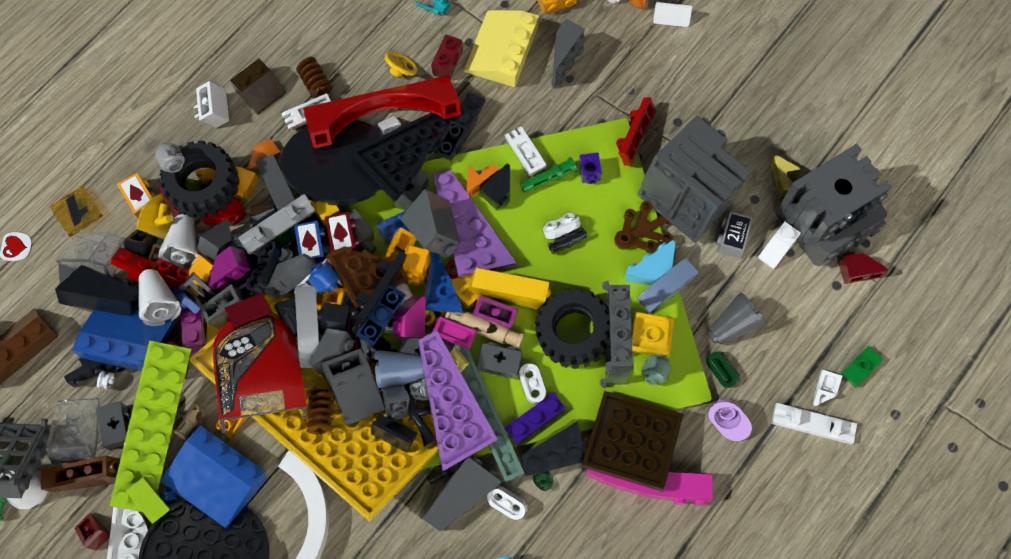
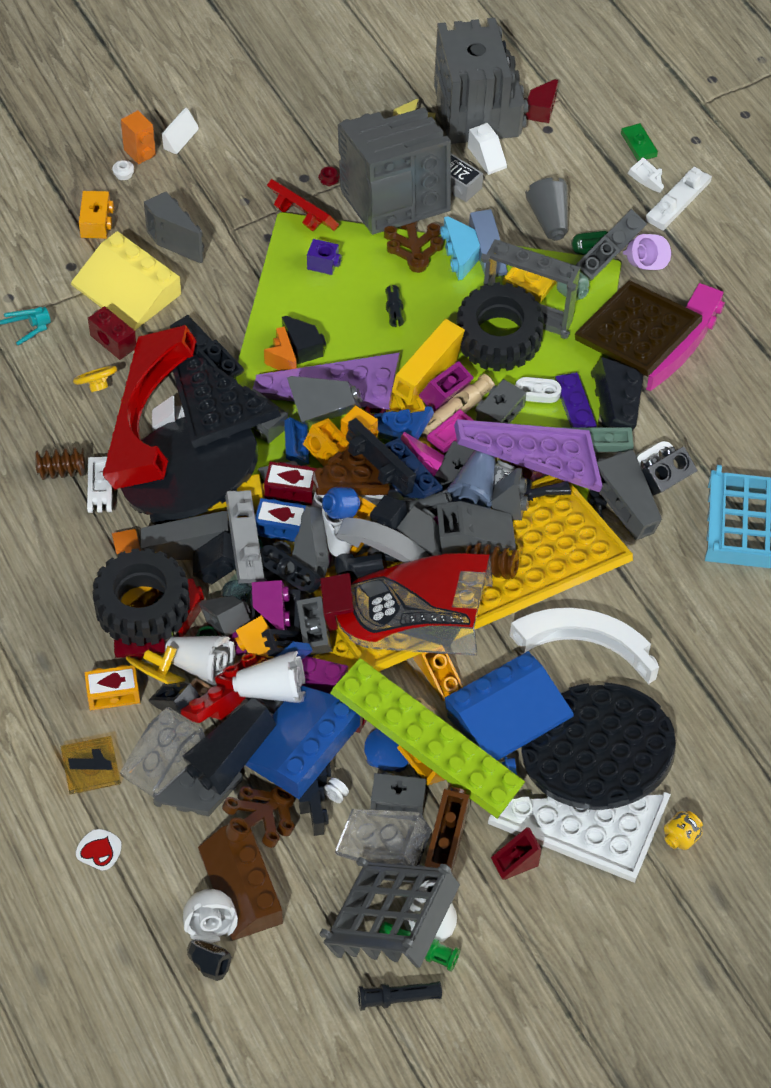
camera: 70 degrees left, 15 degrees down
lime tile [125,477,170,524] -> none
light grey head [155,143,185,173] -> none
white brick [193,81,229,128] -> none
dark brown slope [230,58,286,115] -> none
black panel [371,414,418,453] -> none
white hinge [504,126,547,177] -> none
green pin [520,157,578,194] -> none
clear green piece [533,471,553,491] -> none
white plate [543,213,581,239] -> none
none -> reddish brown plant [222,786,295,848]
none -> dark grey slope [575,209,647,281]
none -> black brick [642,446,698,496]

